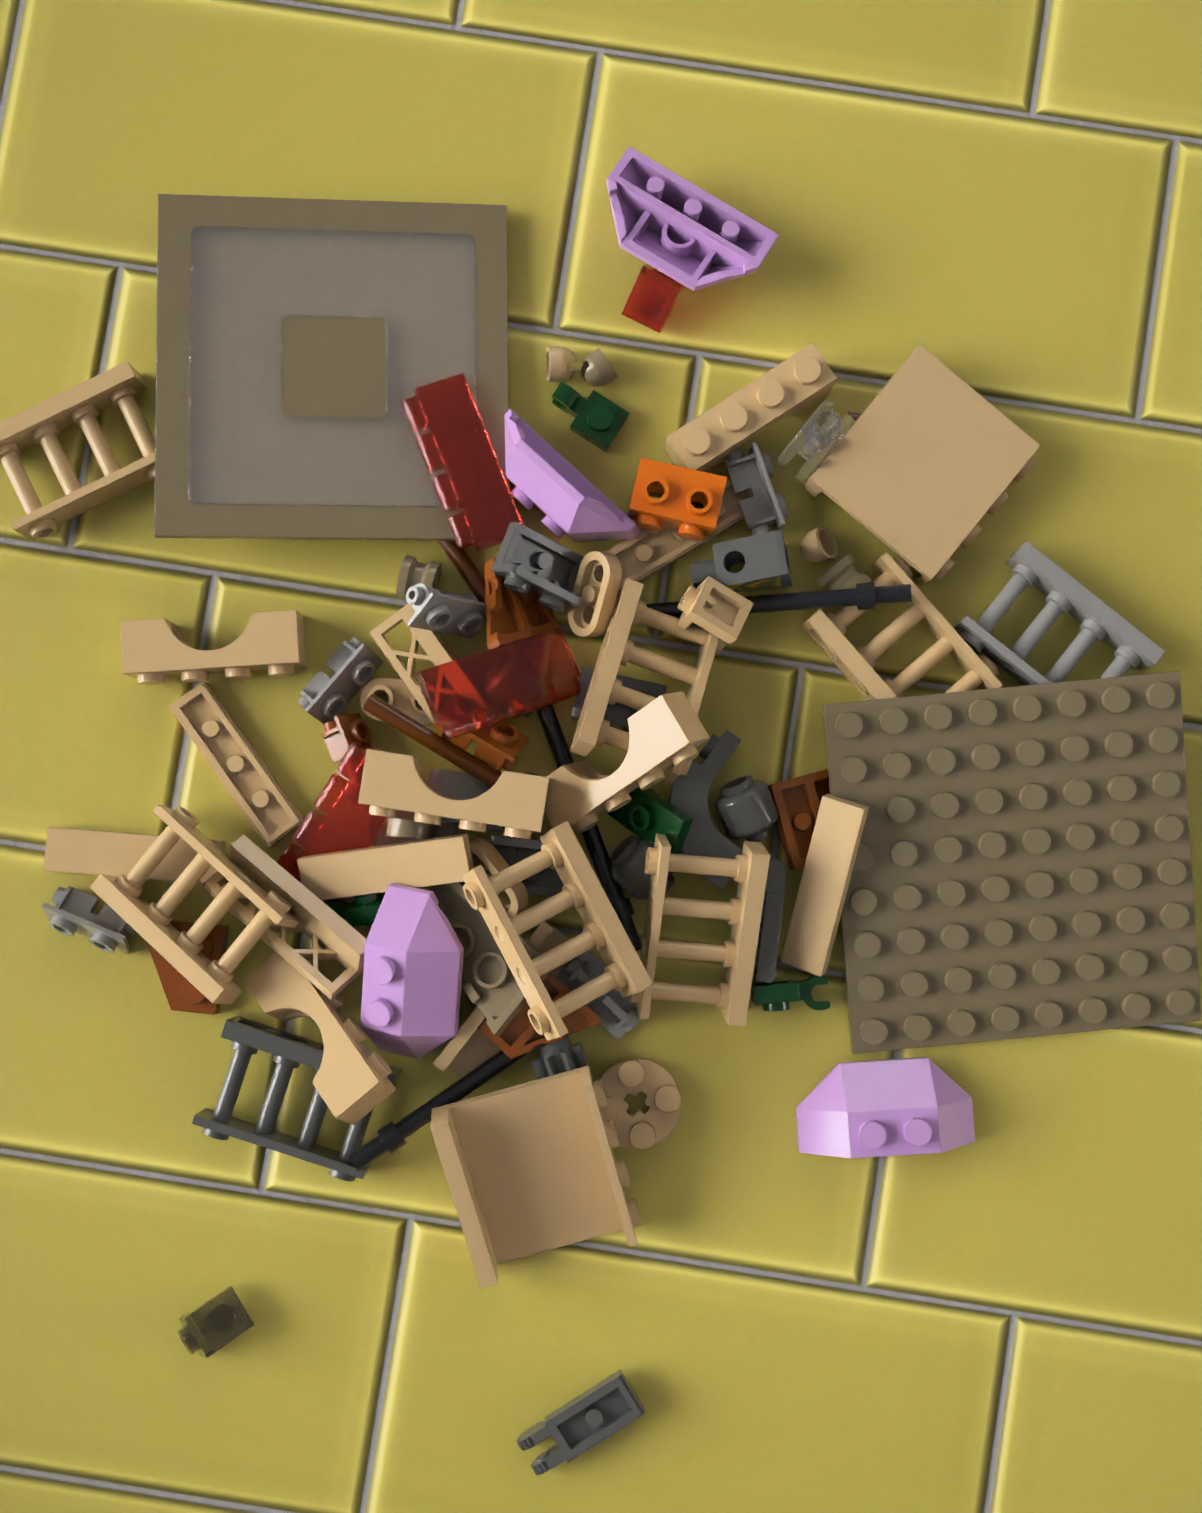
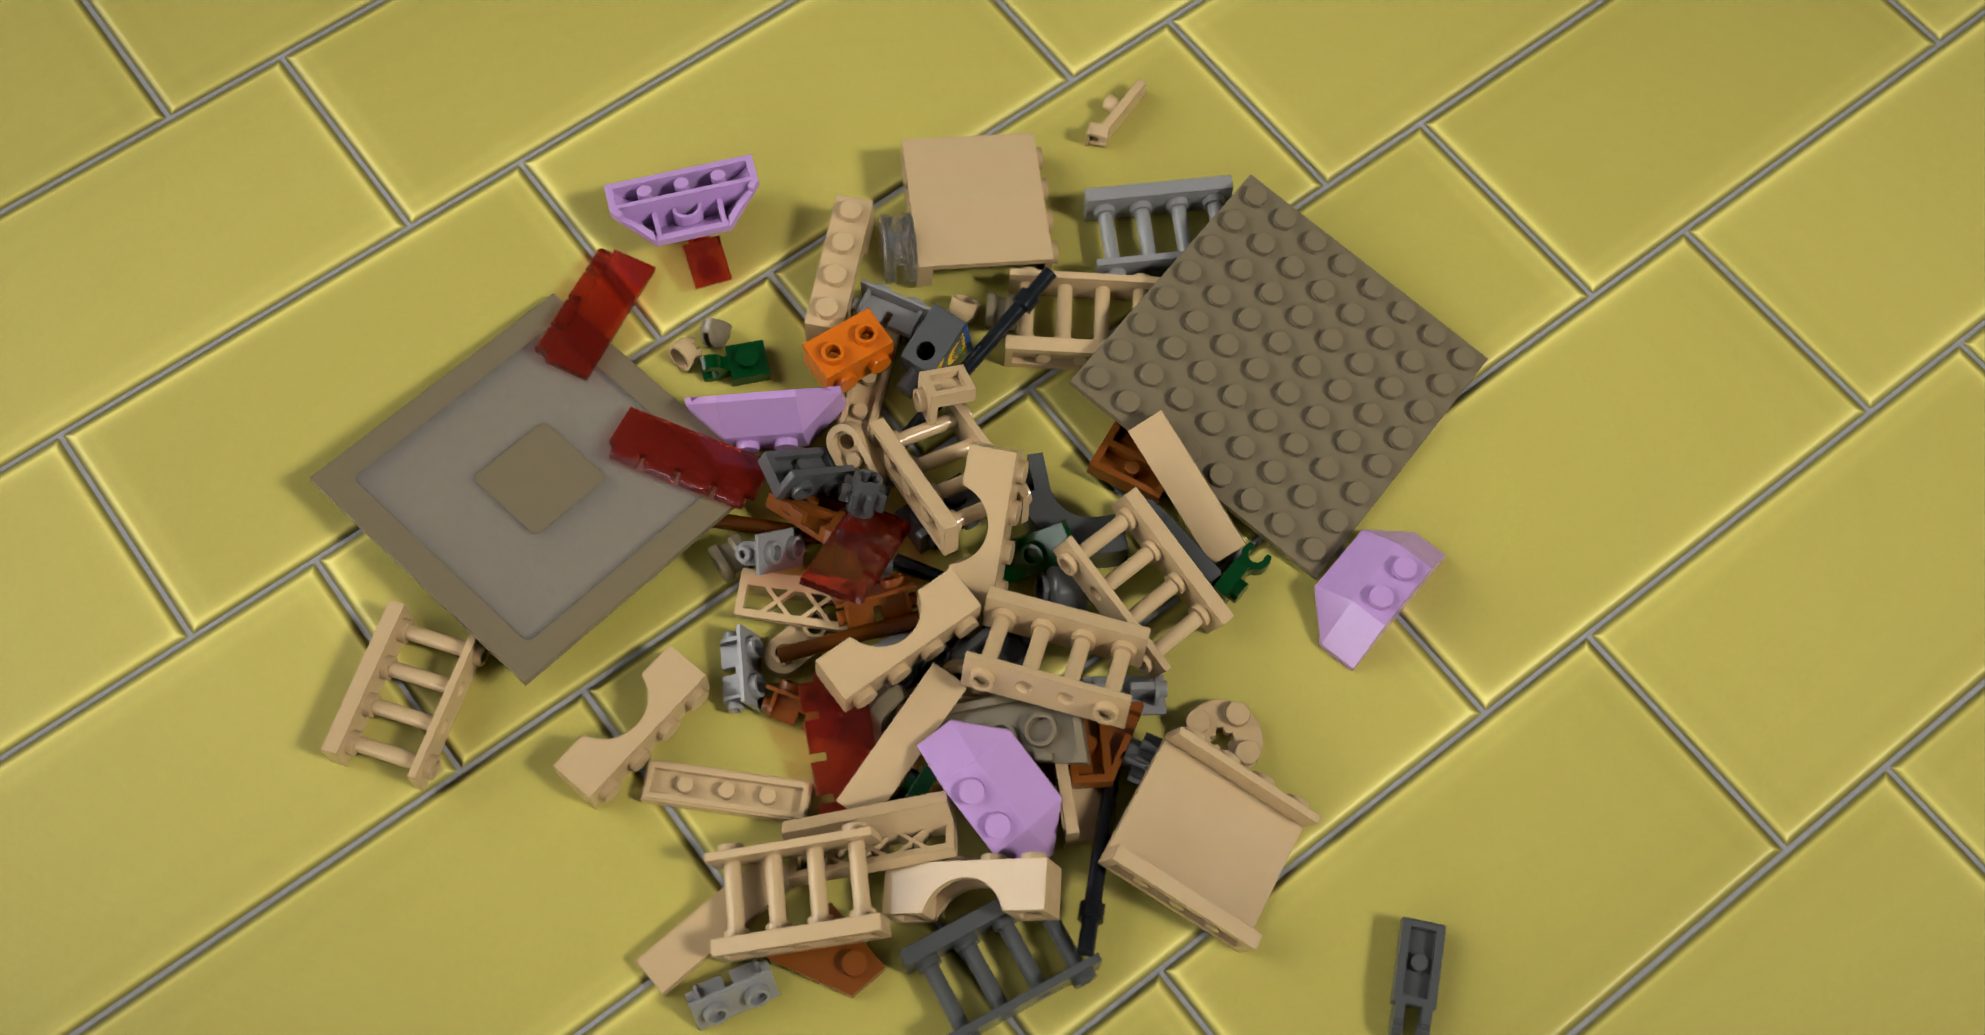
camera: 50 degrees left, 20 degrees down
dark grey head [715,775,779,842] -> none
none -> clear red windscreen [534,248,656,381]
none -> dark grey gear [838,469,890,519]
none -> tan piece [1085,79,1147,147]

